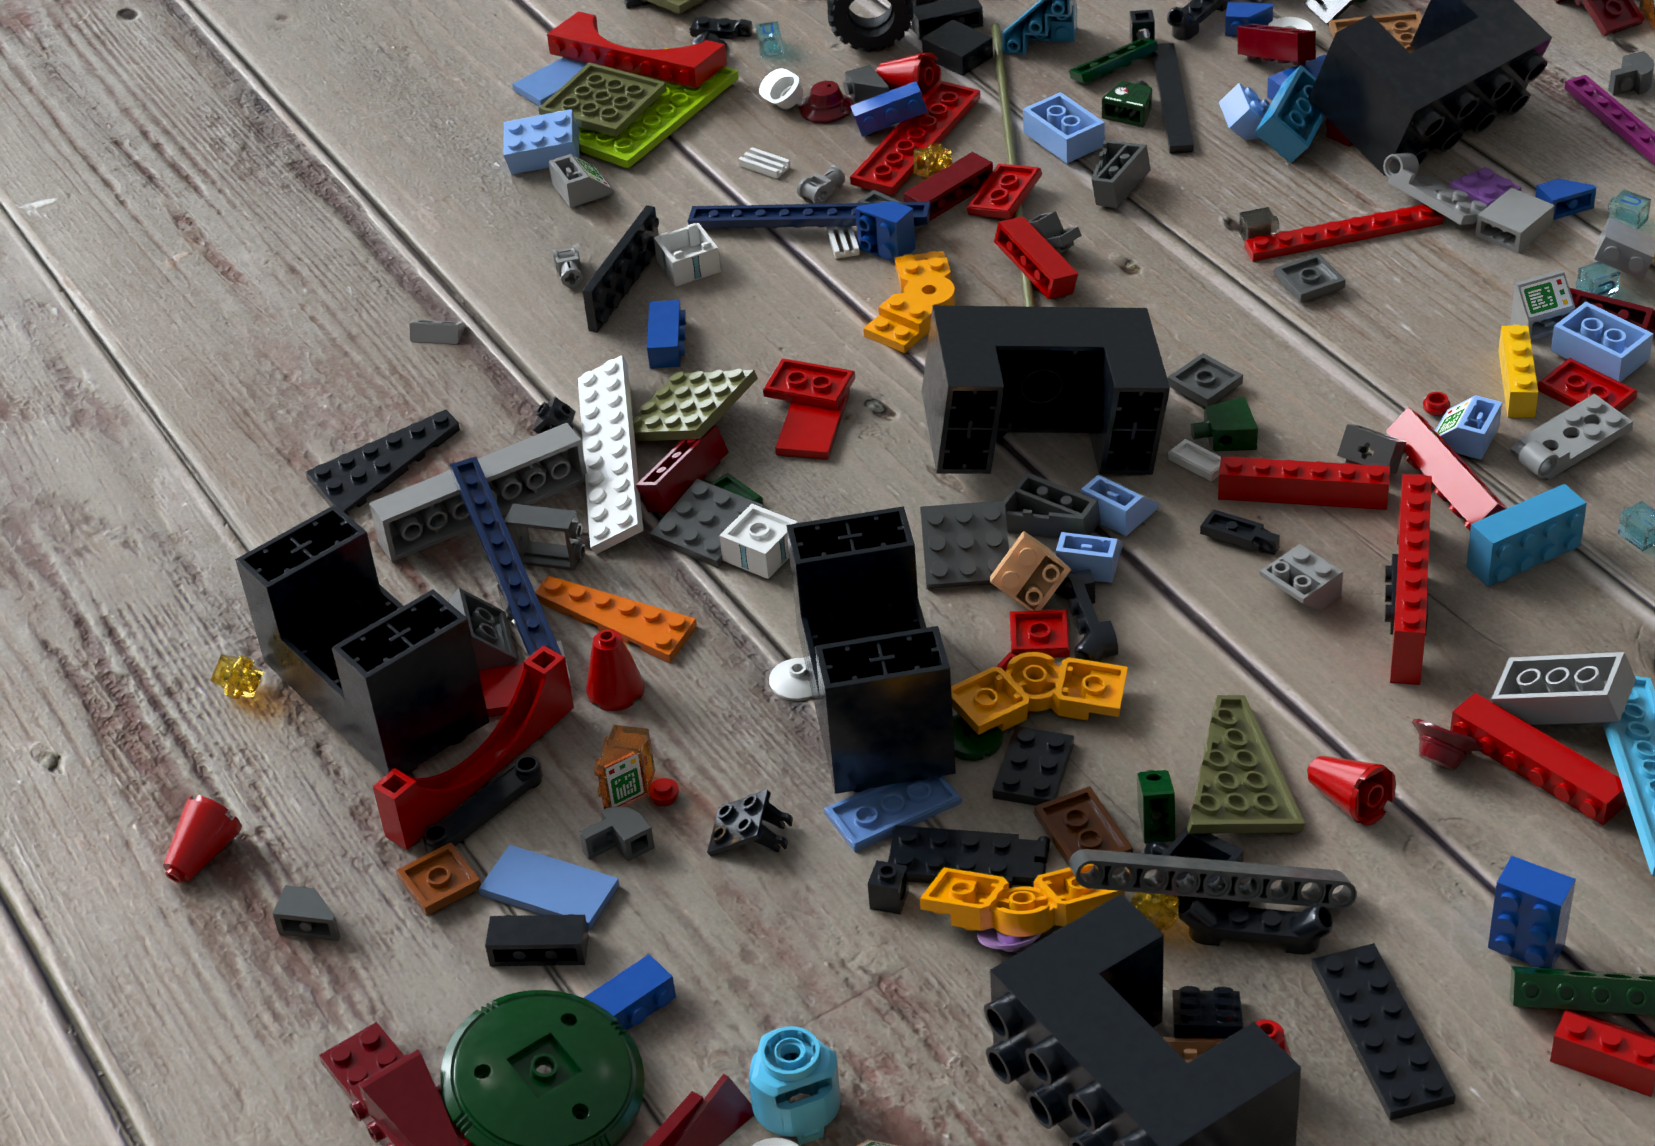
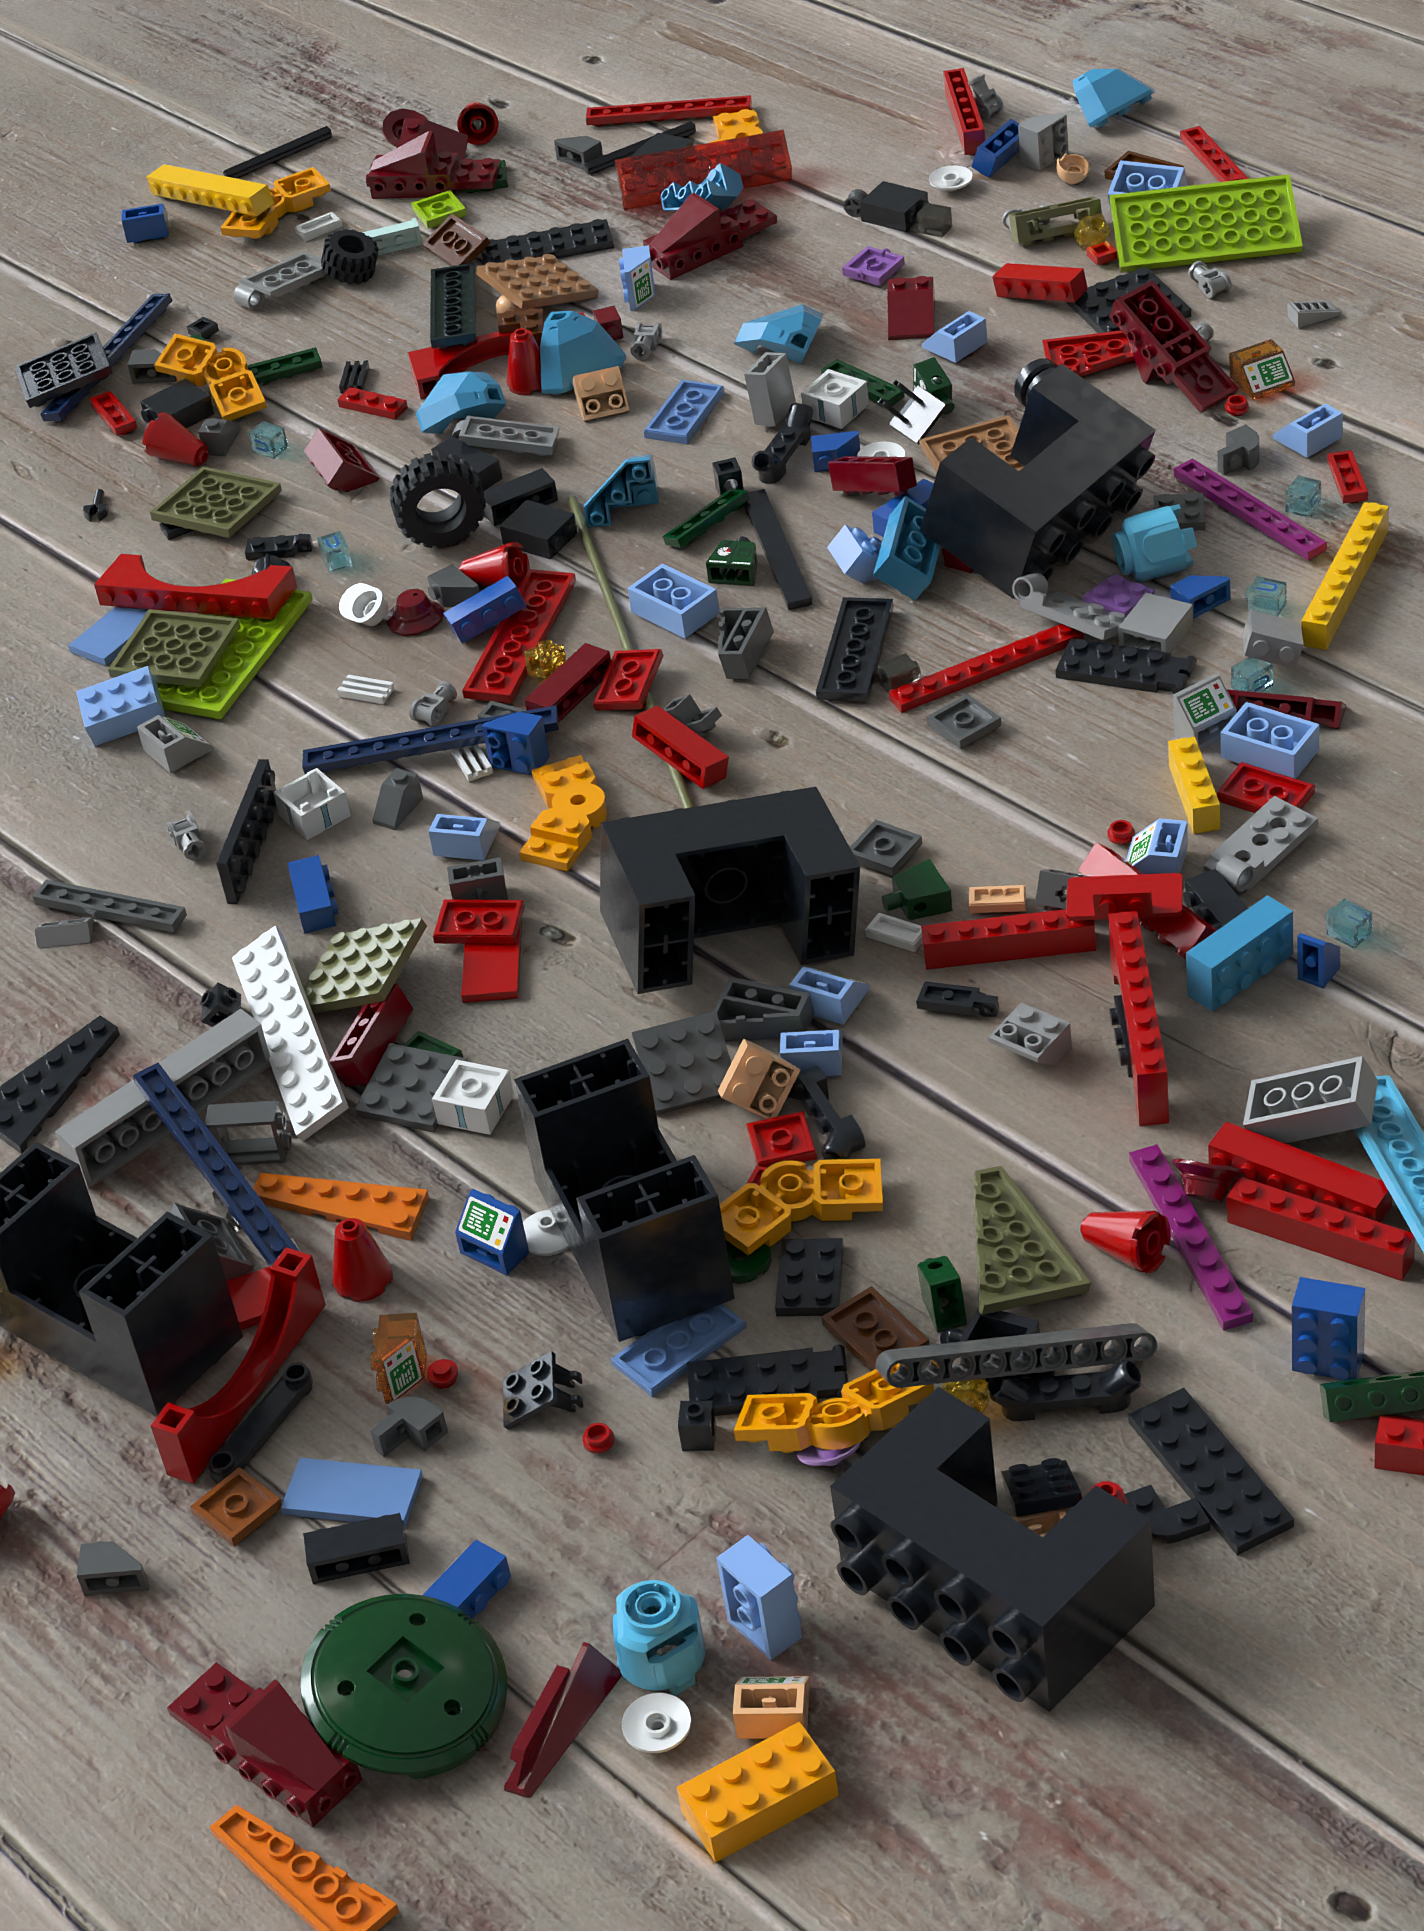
camera: 10 degrees left, 0 degrees up
none -> dark grey plate [33,880,187,933]
none -> dark grey slope [372,768,423,830]
none -> light blue slope [428,814,501,860]
none -> dark grey brick [447,857,508,900]
none -> slope [455,1189,529,1276]
none -> red plate [582,1423,615,1453]
none -> light blue brick [716,1535,802,1660]
none -> black plate [816,597,894,702]
none -> light nougat plate [969,885,1026,913]
none -> black hinge [1055,639,1197,694]
none -> red bracket [1066,873,1183,921]
none -> medium azure piece [1112,504,1197,583]
none -> black plate [1125,1485,1210,1544]
none -> magenta plate [1129,1144,1253,1331]
none -> dark grey plate [1153,492,1205,531]
none -> black brick [1183,869,1249,930]
none -> red plate [1225,395,1249,416]
none -> red brick [1227,1176,1415,1281]
none -> blue slope [1297,933,1340,989]

